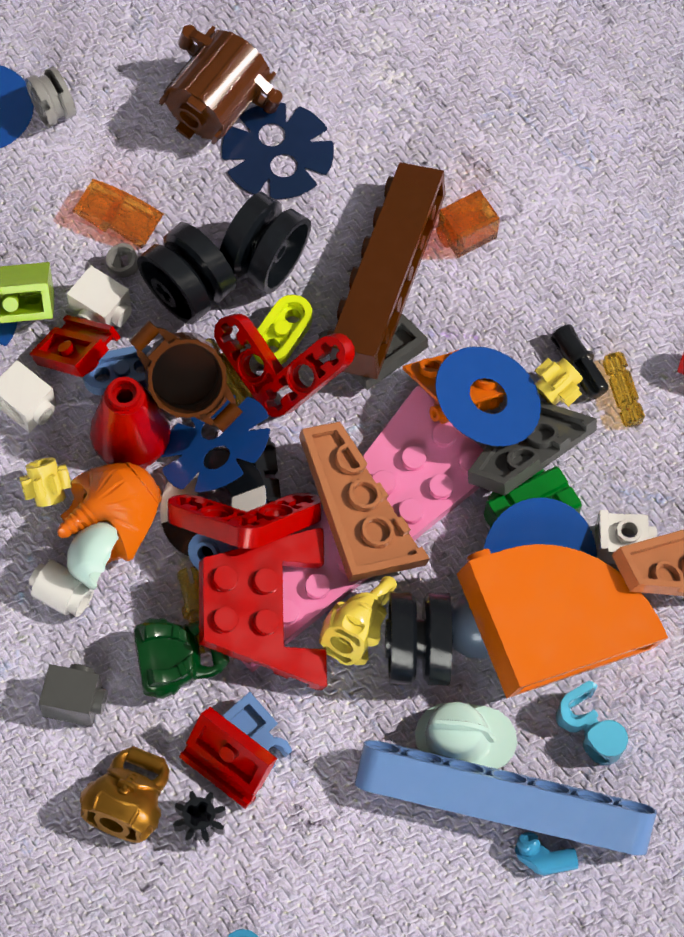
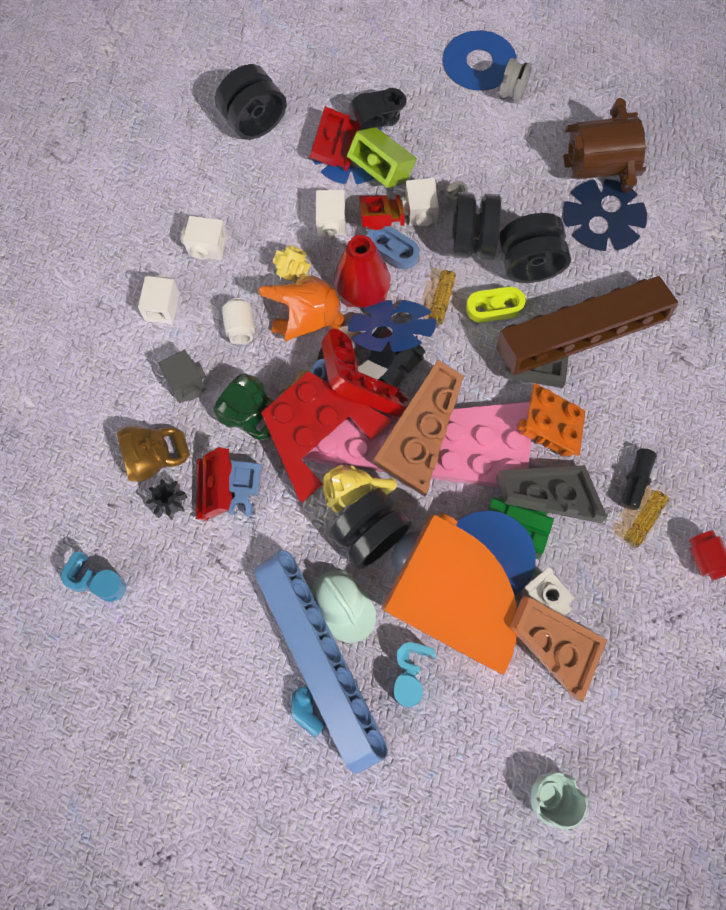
camera: 55 degrees right, 5 degrees up
light aqua hair [67,522,119,590] -> none
clear orange slope [73,179,164,249] -> none
reddish brown container [129,320,243,432] -> none
red beam [214,314,355,417] -> none
blue sticker [435,347,541,446] -> none
clear orange brick [436,189,500,258] -> none
light yellow gear [534,358,583,407] -> none

